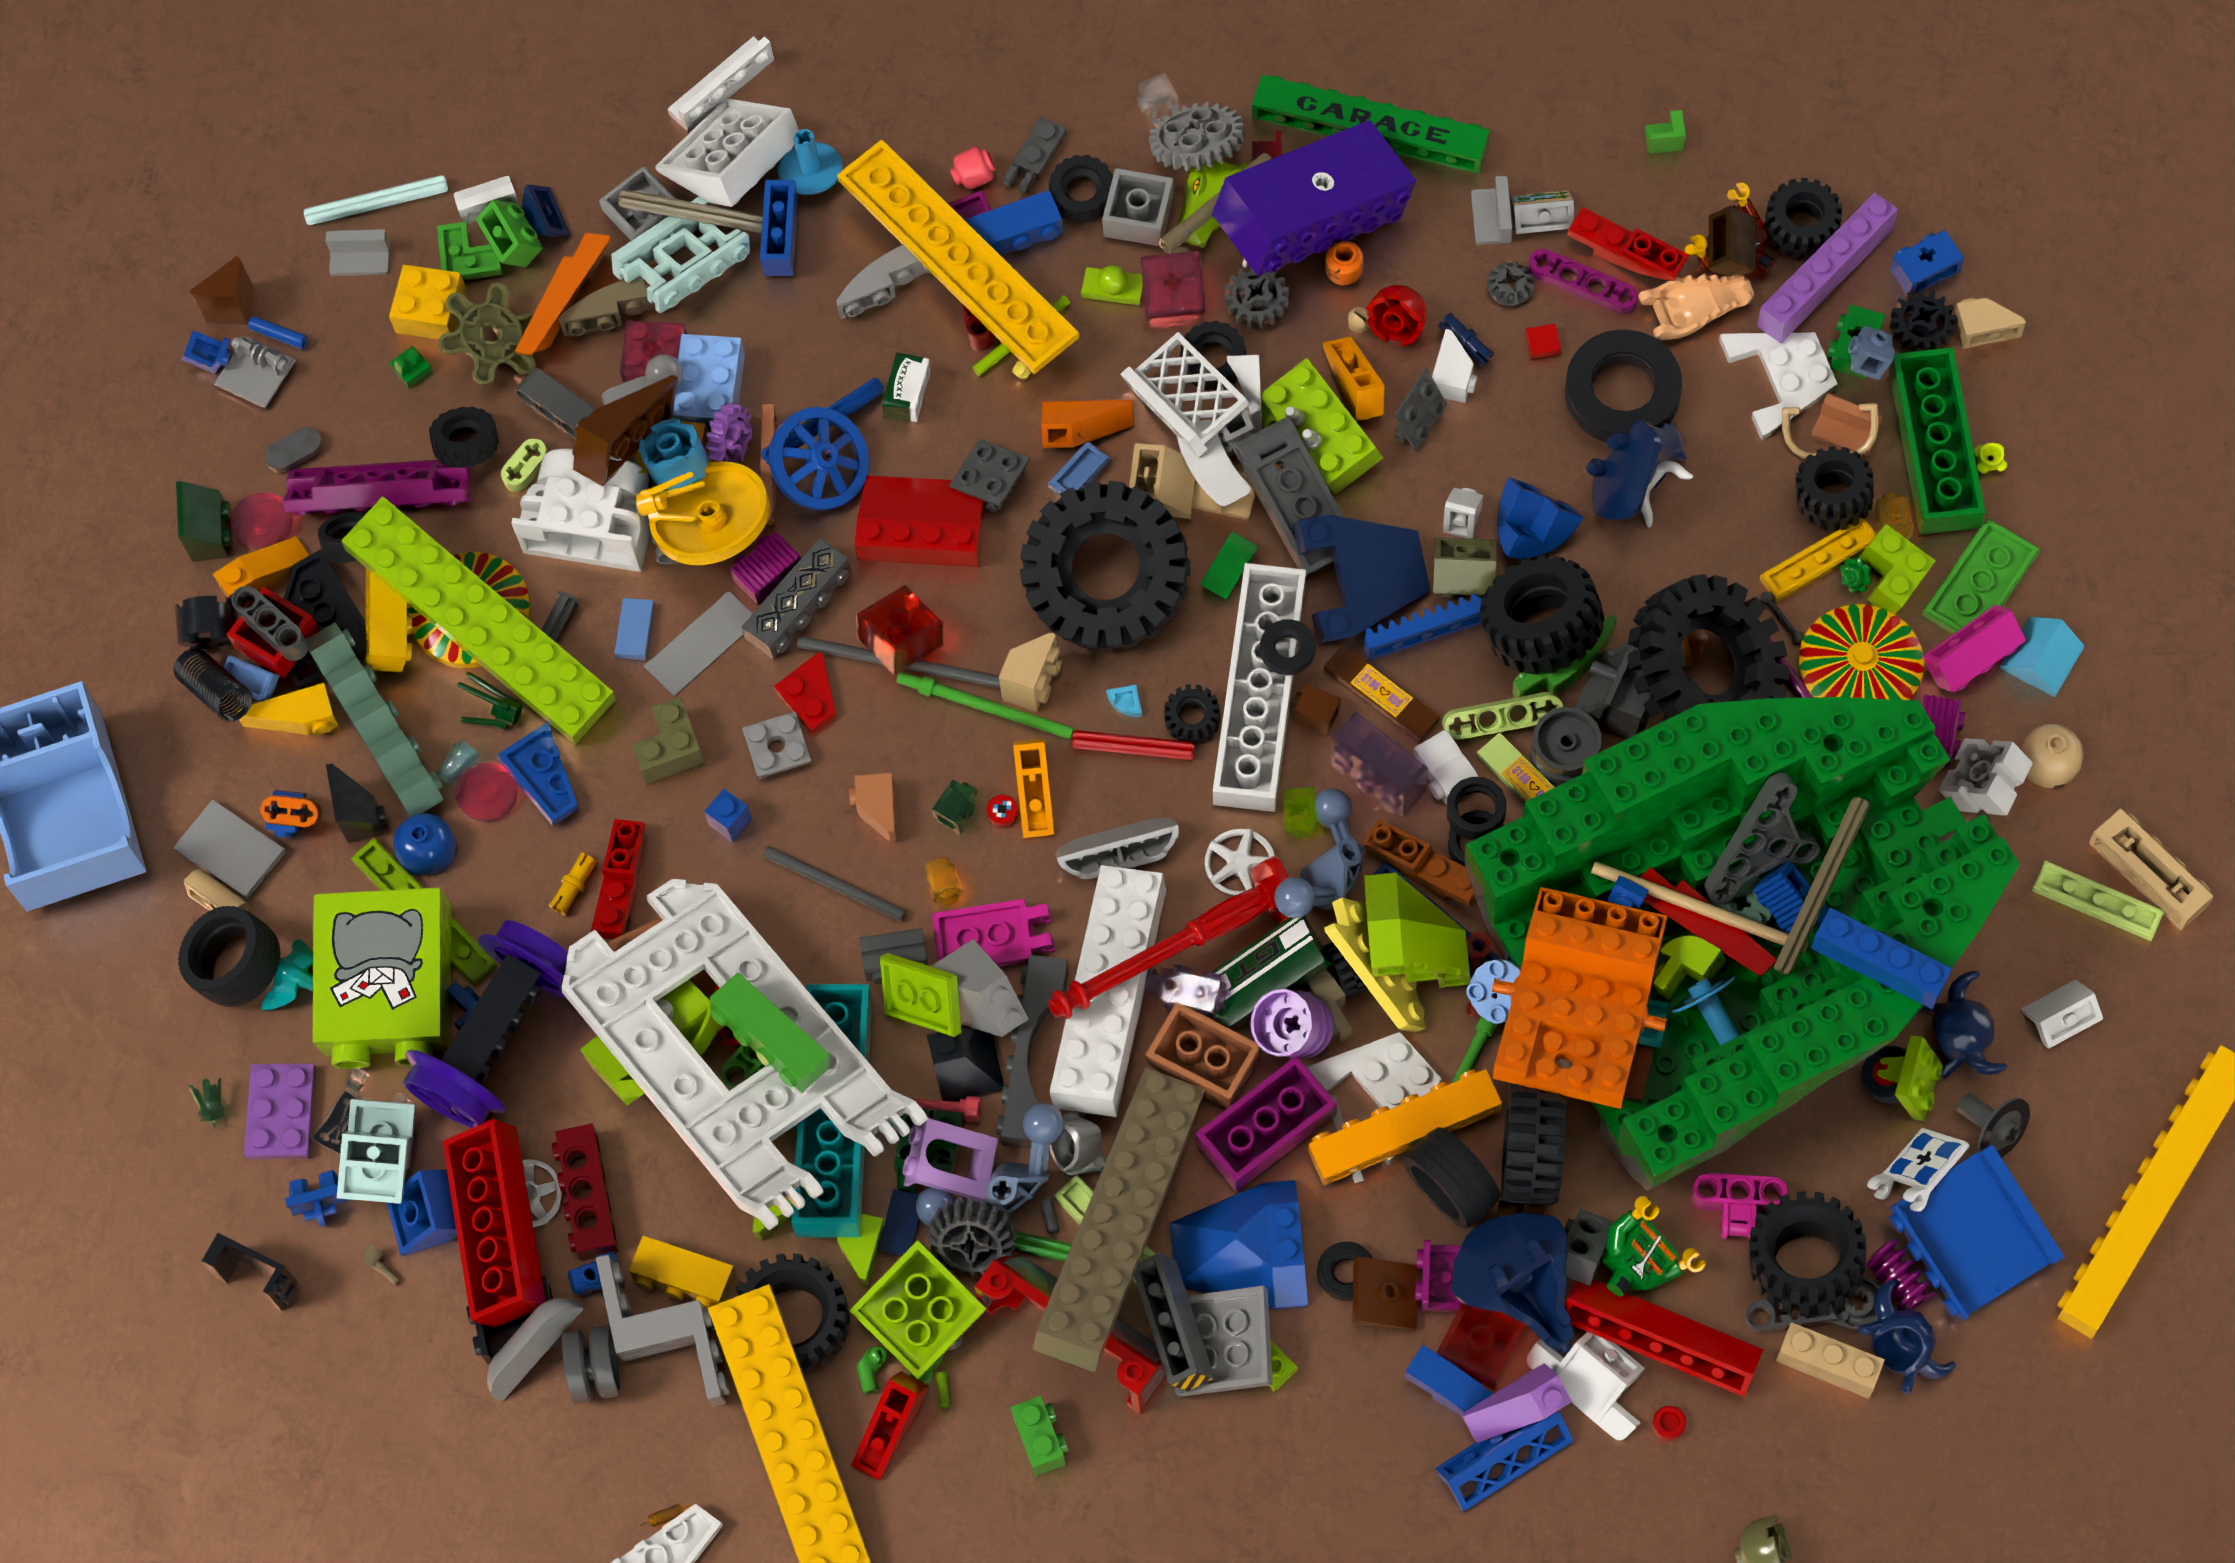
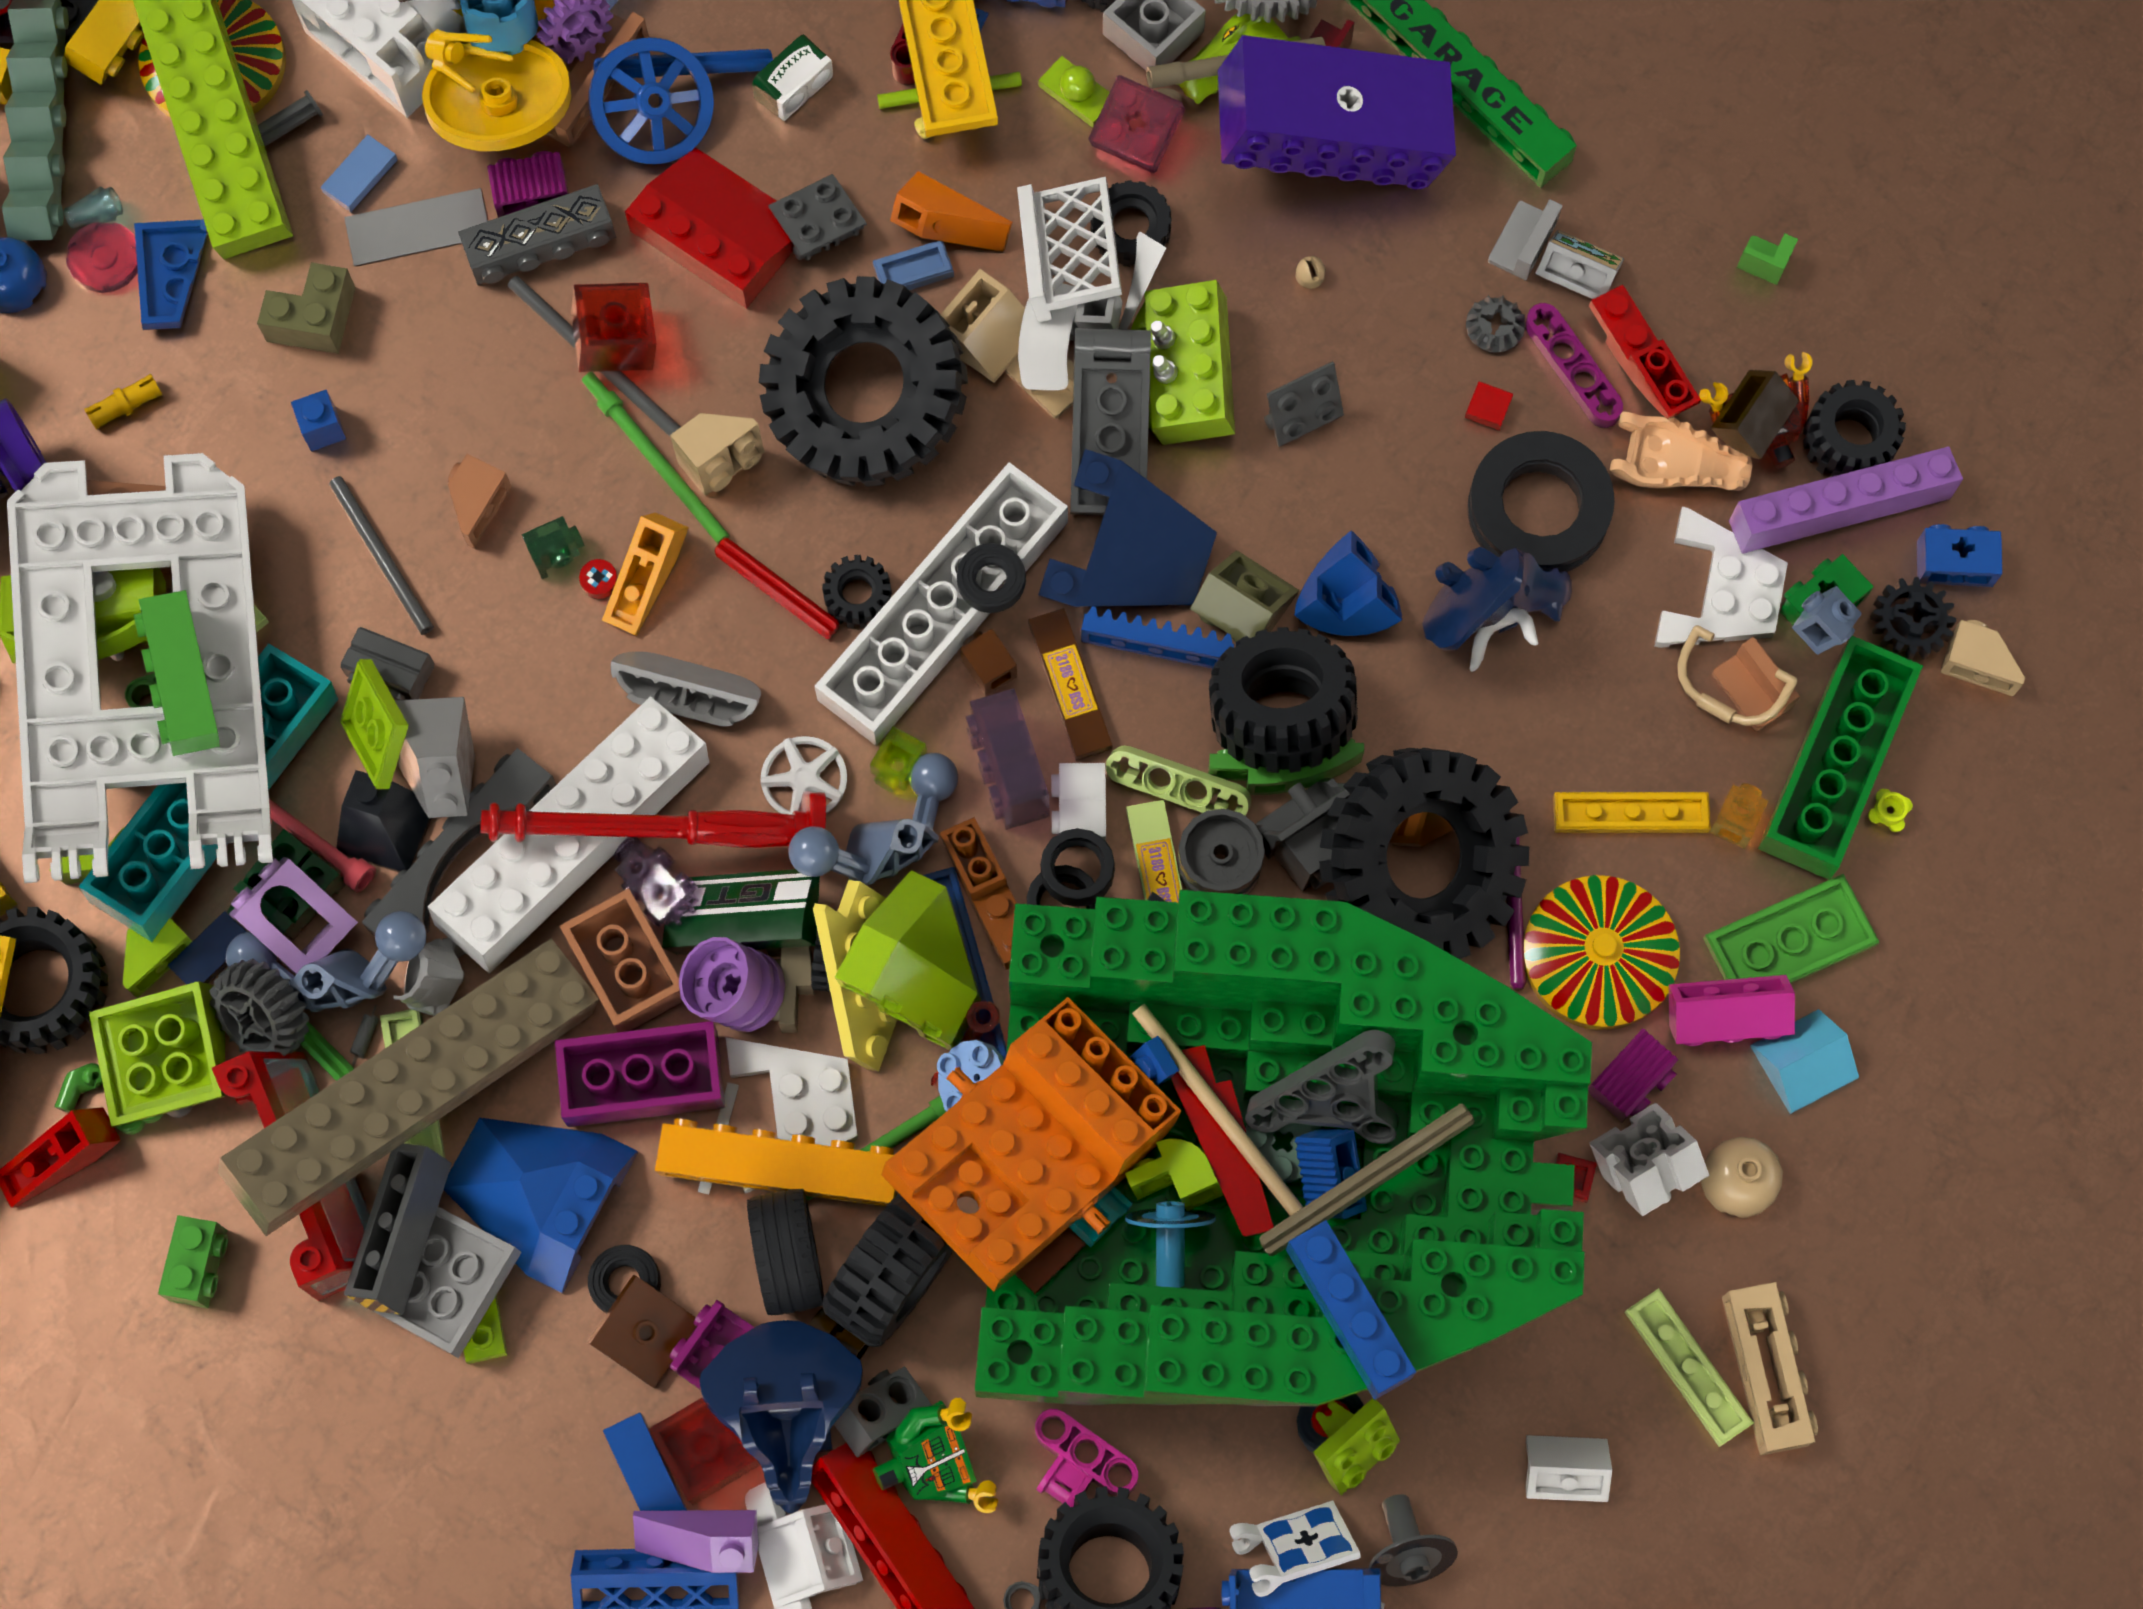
camera: 25 degrees right, 5 degrees up
dark green plant [457,672,523,730] -> none
red slope [591,819,646,939] -> none
light grey piece [742,711,811,779] -> none
red wing [773,651,836,734] -> none
clear yellow brick [925,857,963,906] -> none
dark pink tile [932,899,1055,967] -> none
lime piece [935,1363,952,1417] -> none
medium azure tile [1106,684,1142,717] -> none
green slope [1200,531,1259,600] -> none
dark grey gear [1224,267,1289,329] -> none
light orange slope [1323,336,1384,421] -> none
orange head [1325,241,1363,285] -> none
red cylinder [1367,284,1428,346] -> none
white slope [1432,329,1477,403] -> none
dark blue pin [1438,313,1494,367] -> none
white slope [1443,488,1483,539] -> none
dark grey hinge [1760,591,1804,643] -> none
black tyre [1796,446,1874,531] -> none
green plant [1840,557,1872,592] -> none
lime brick [1859,524,1936,614] -> none
dark blue piece [1921,971,2007,1079] -> none

